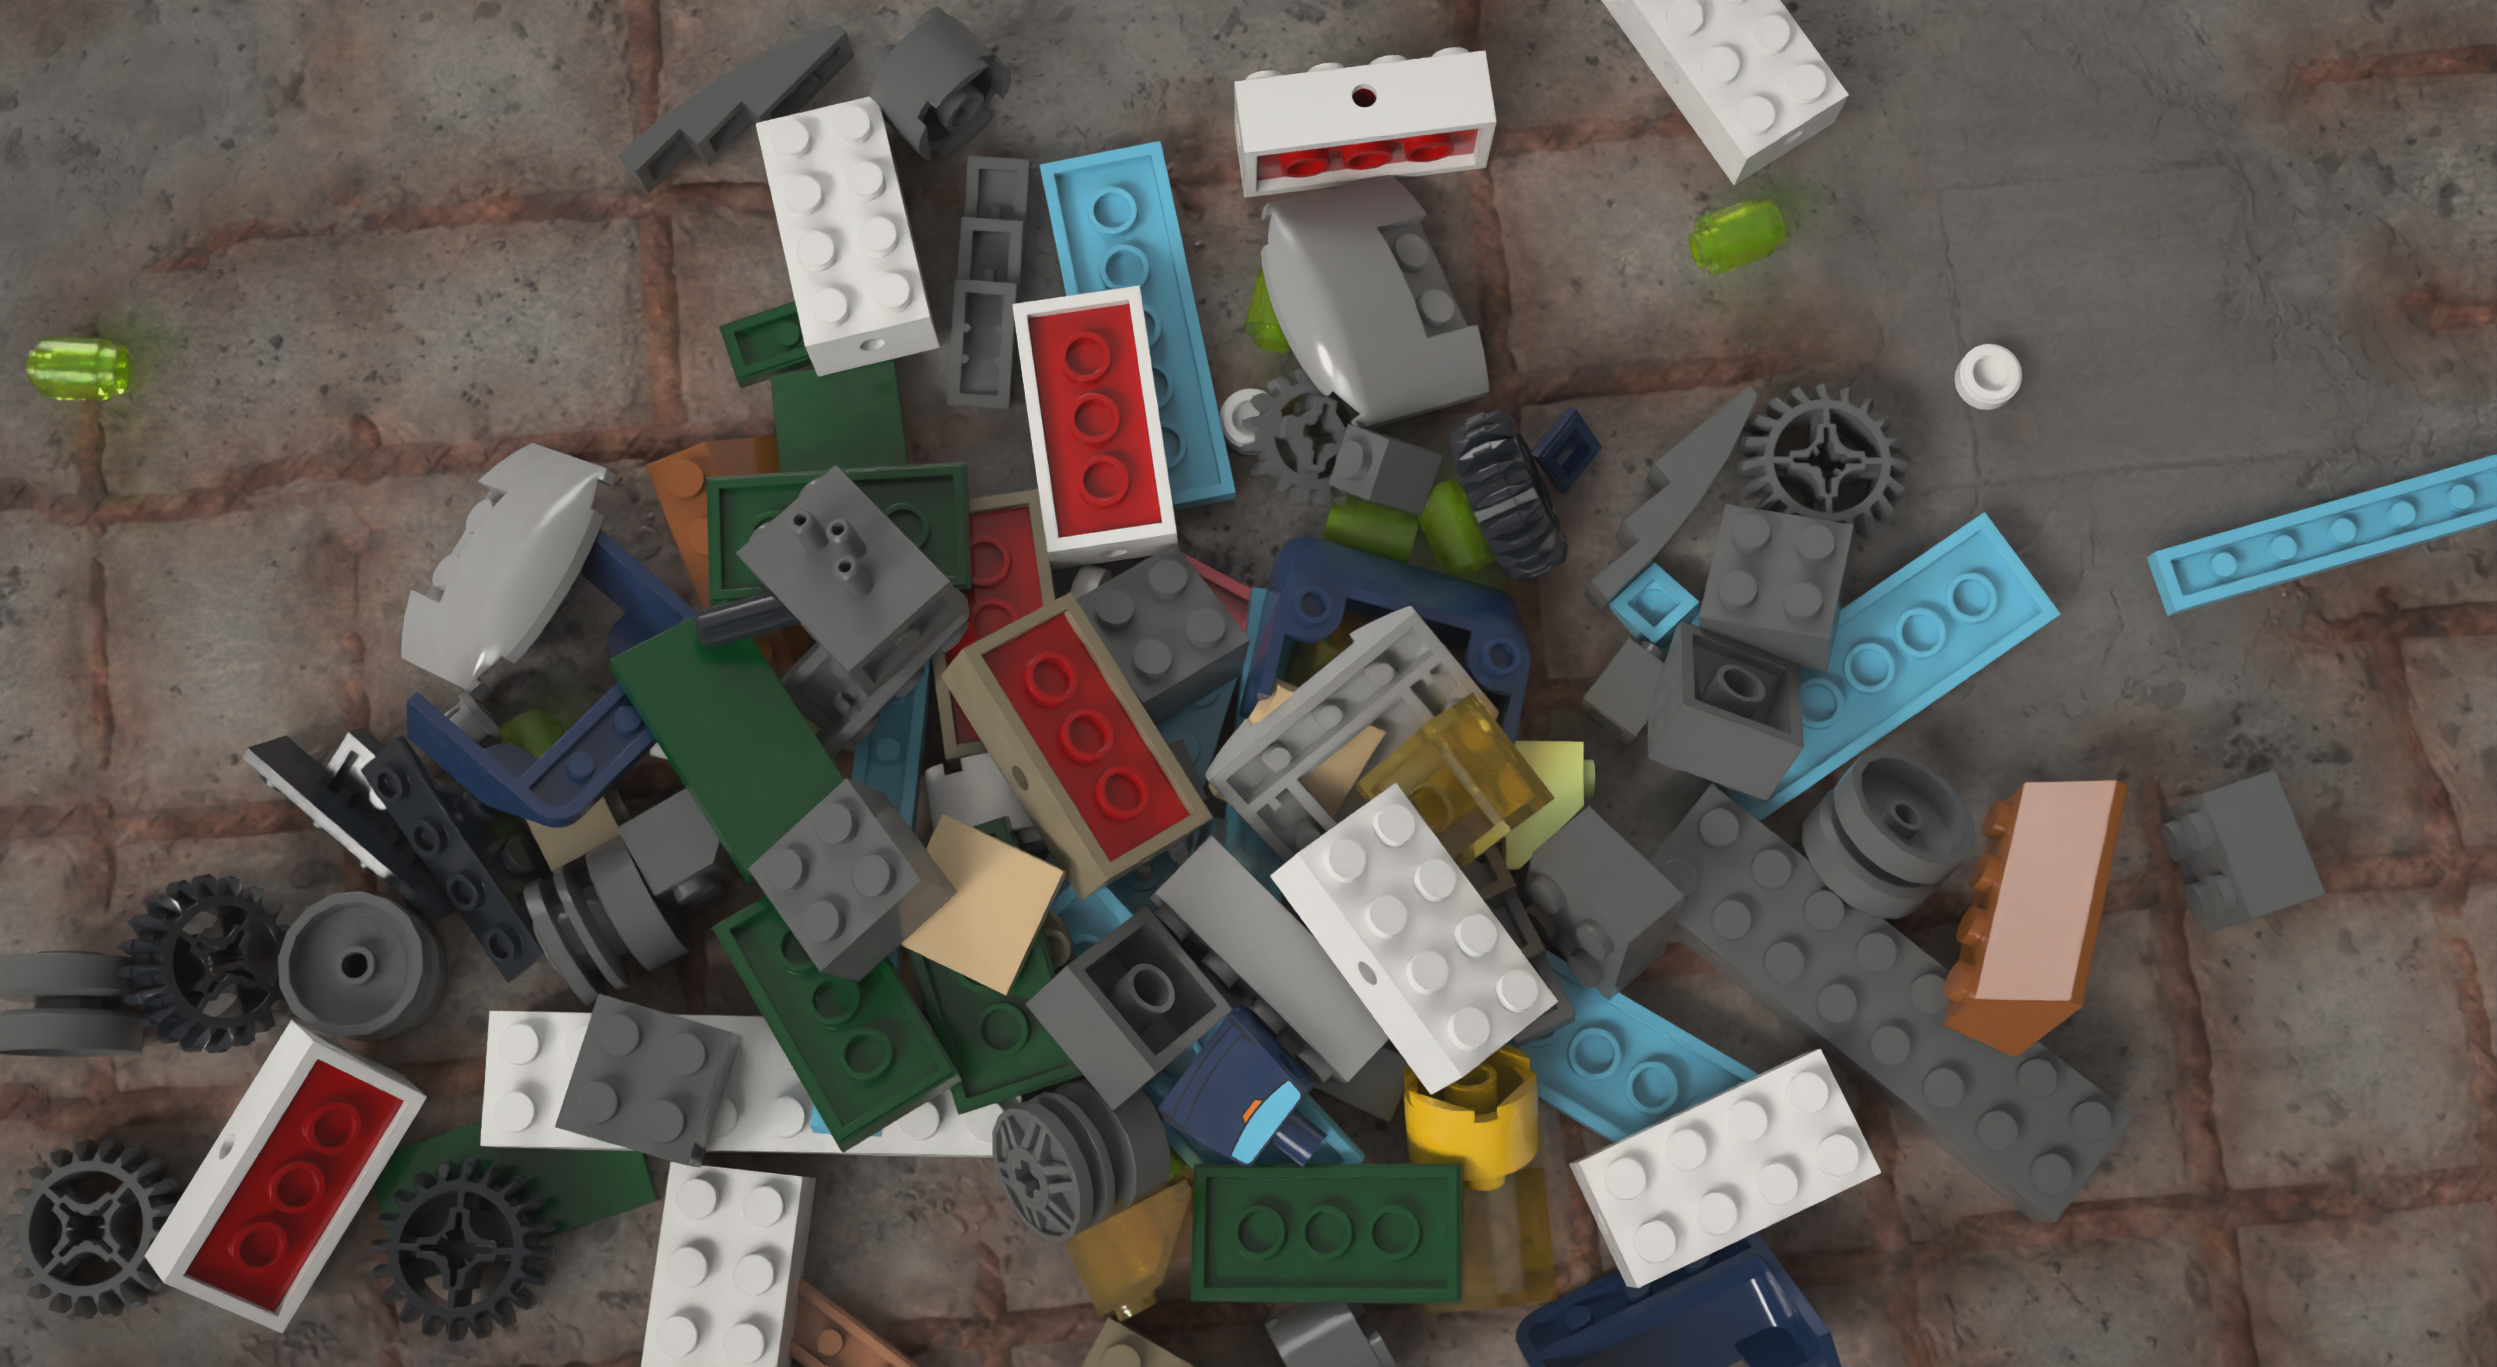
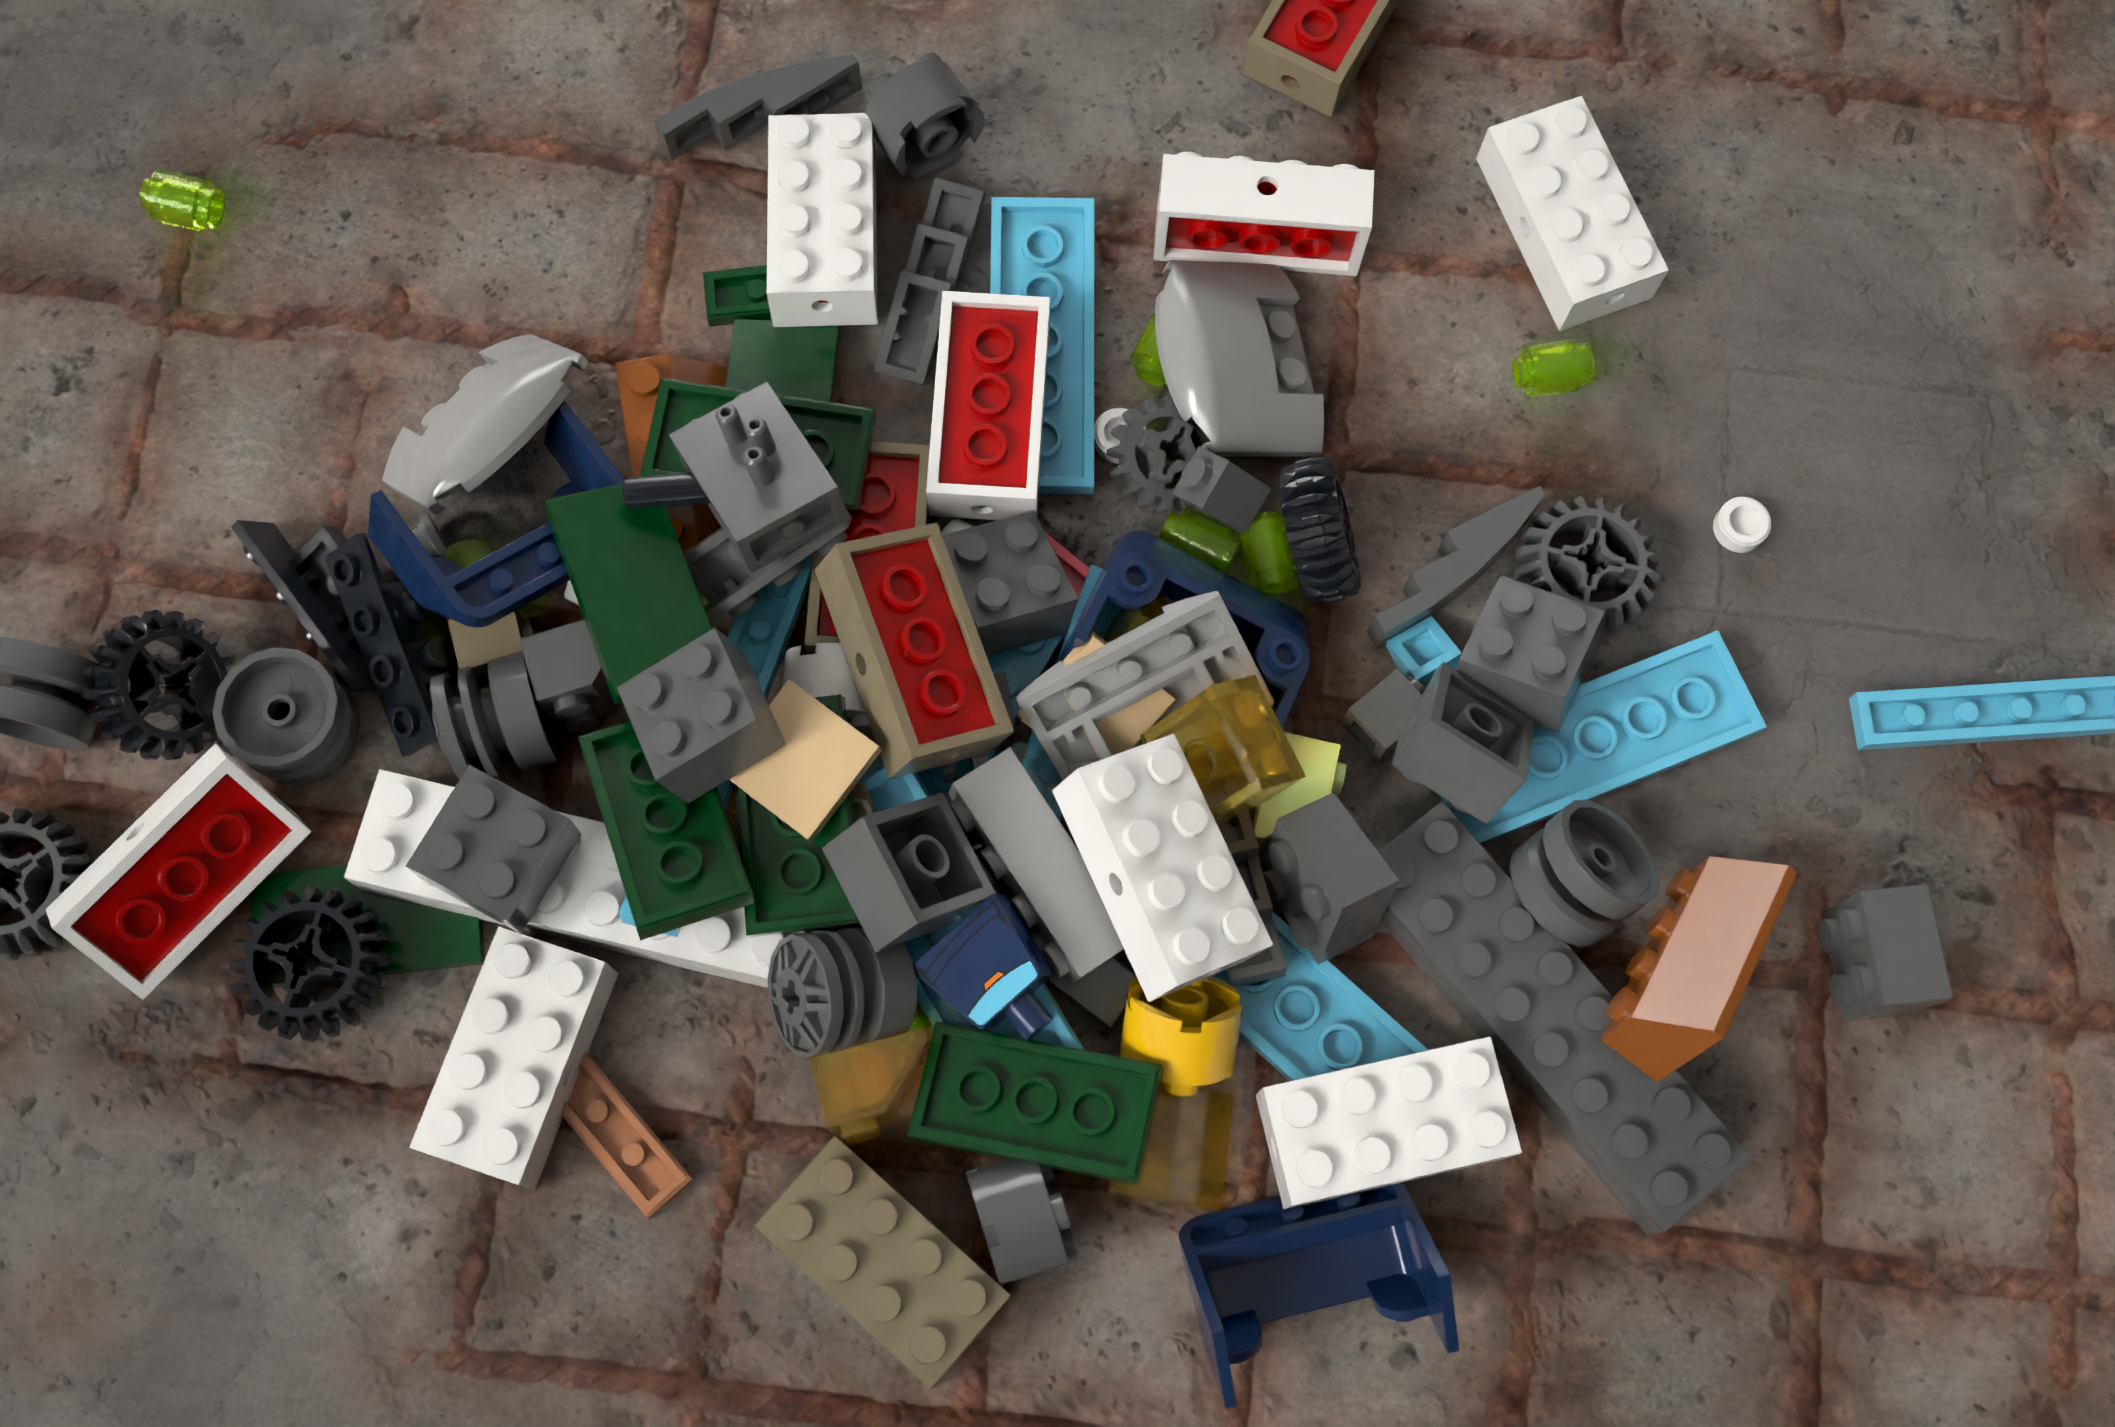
camera: 10 degrees right, 5 degrees down
dark blue slope [1532,407,1602,494] -> none

